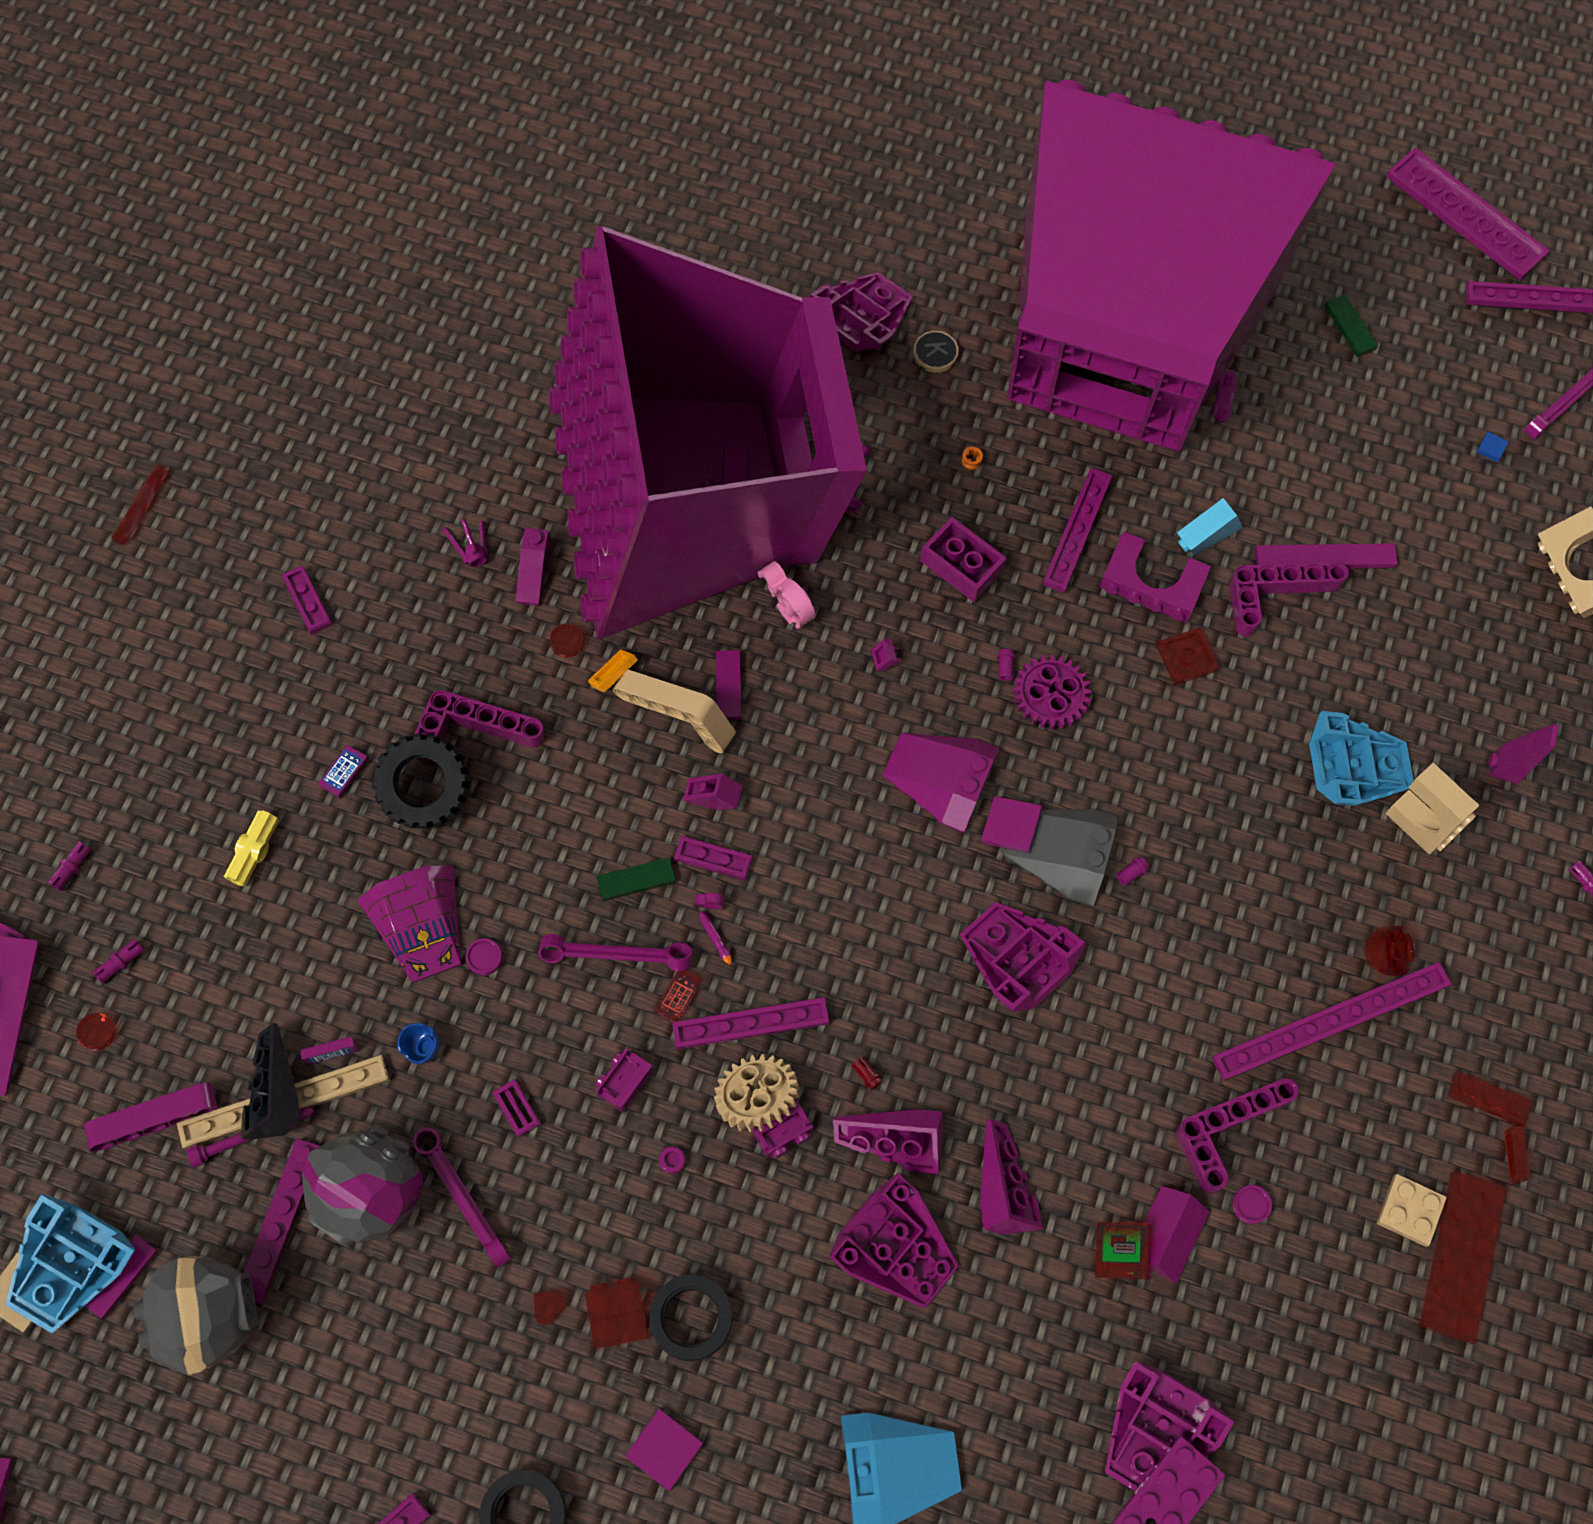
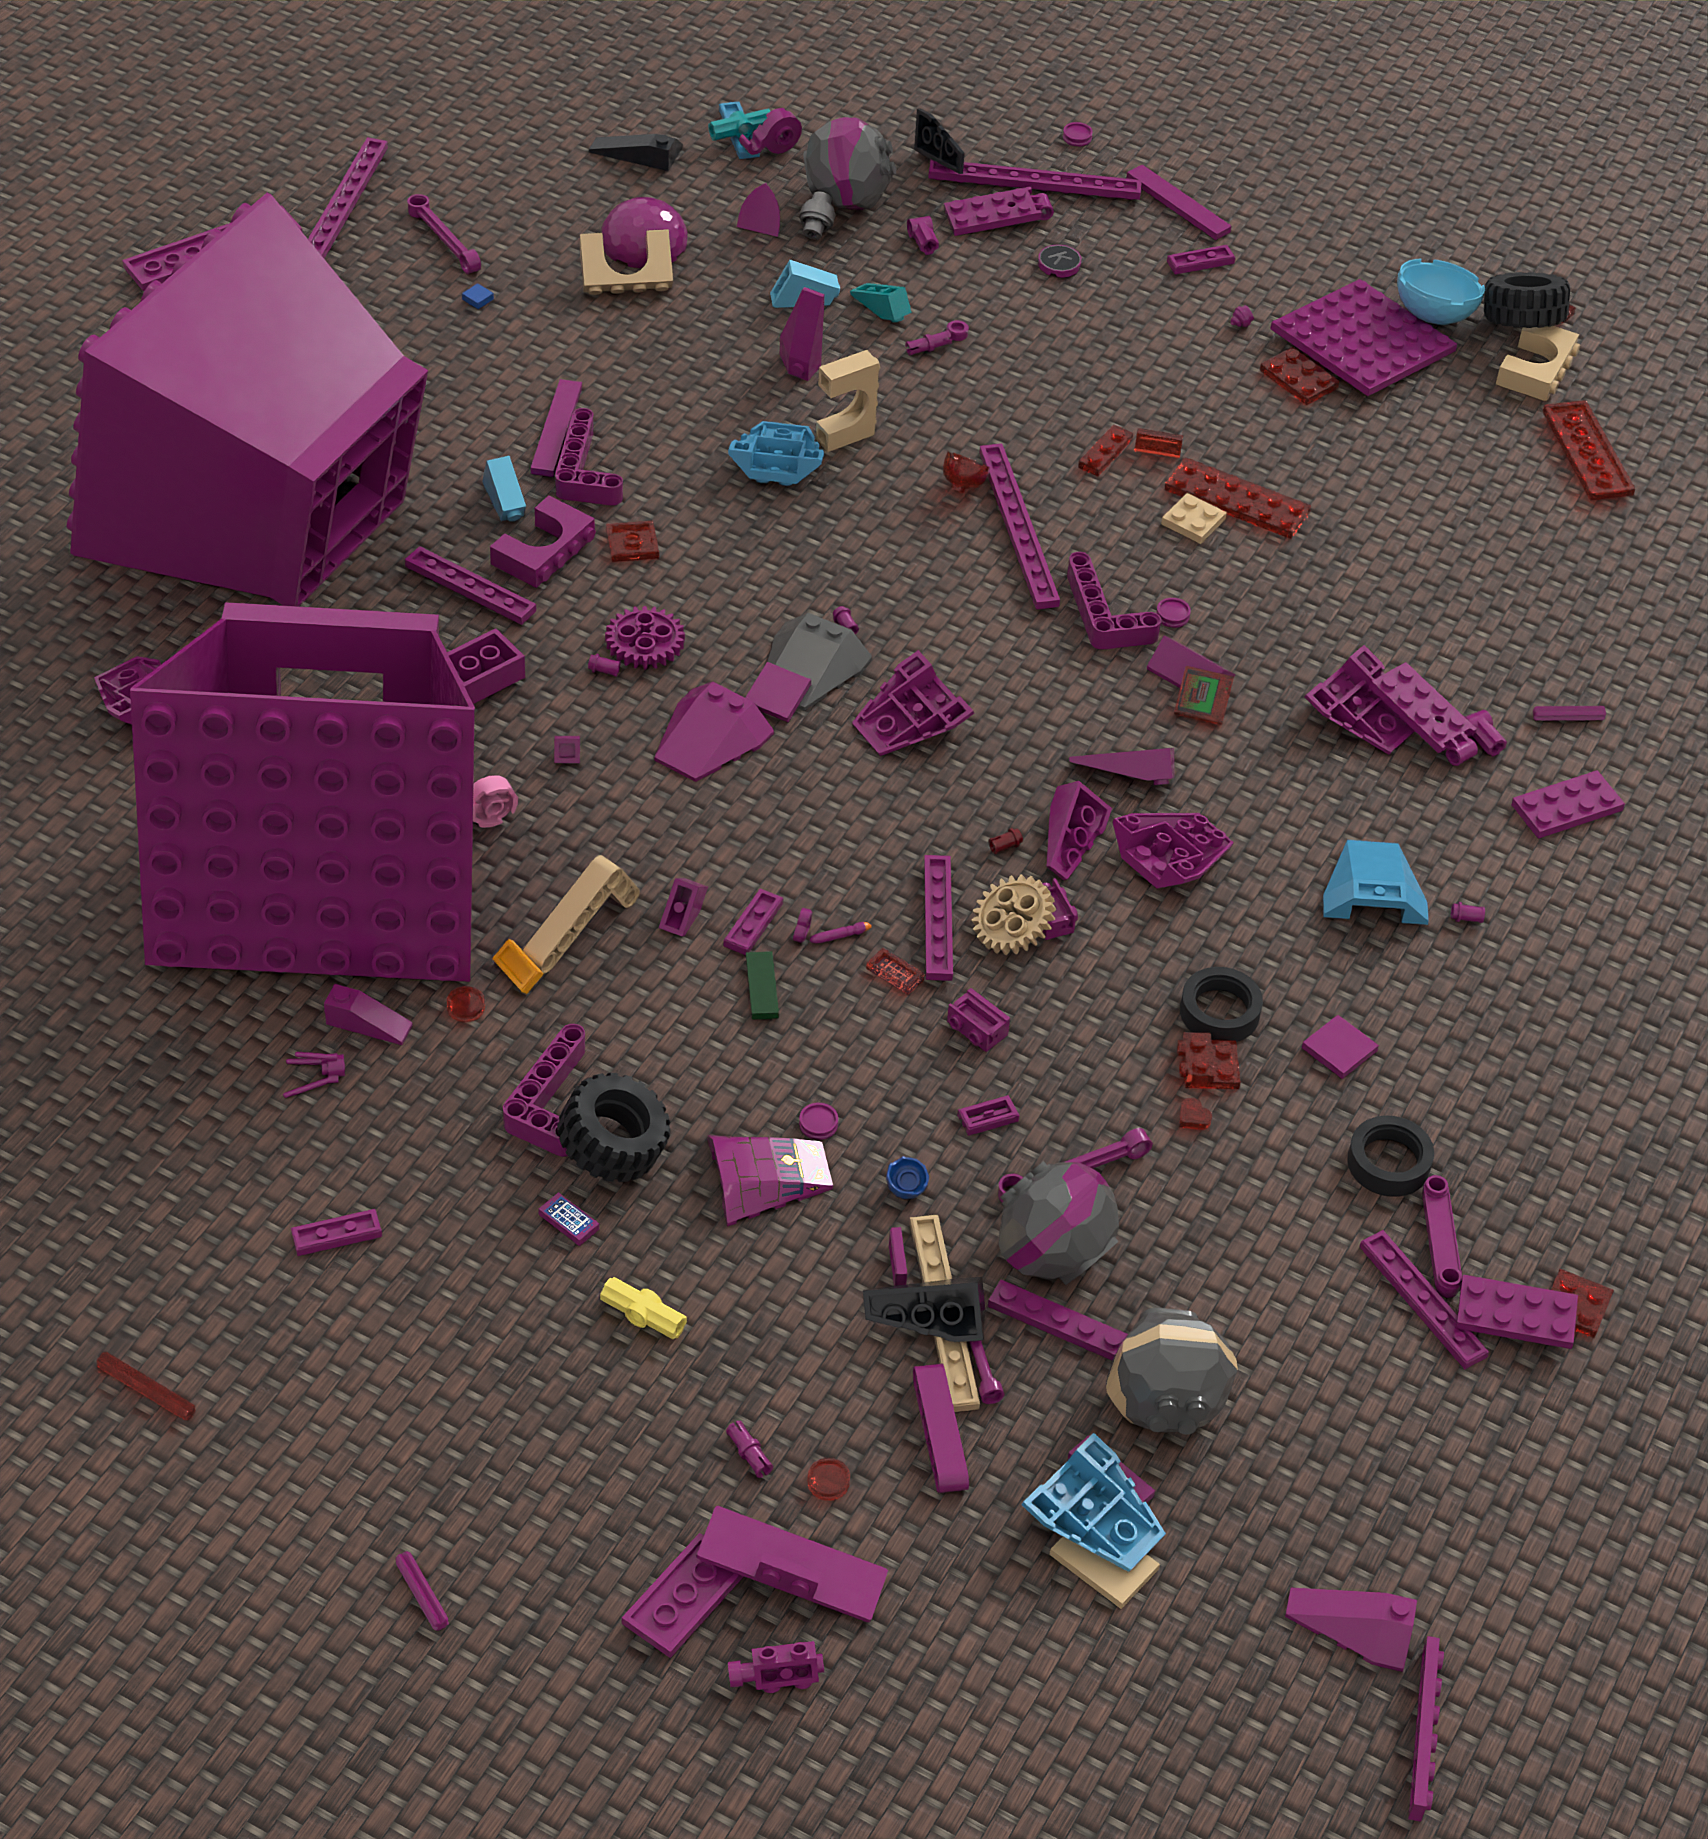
camera: 80 degrees left, 20 degrees down
magenta pin [47,841,92,891] -> none
magenta piece [538,934,692,971] -> none
magenta tile [659,1146,686,1174] -> none
magenta tile [716,650,741,720] -> none

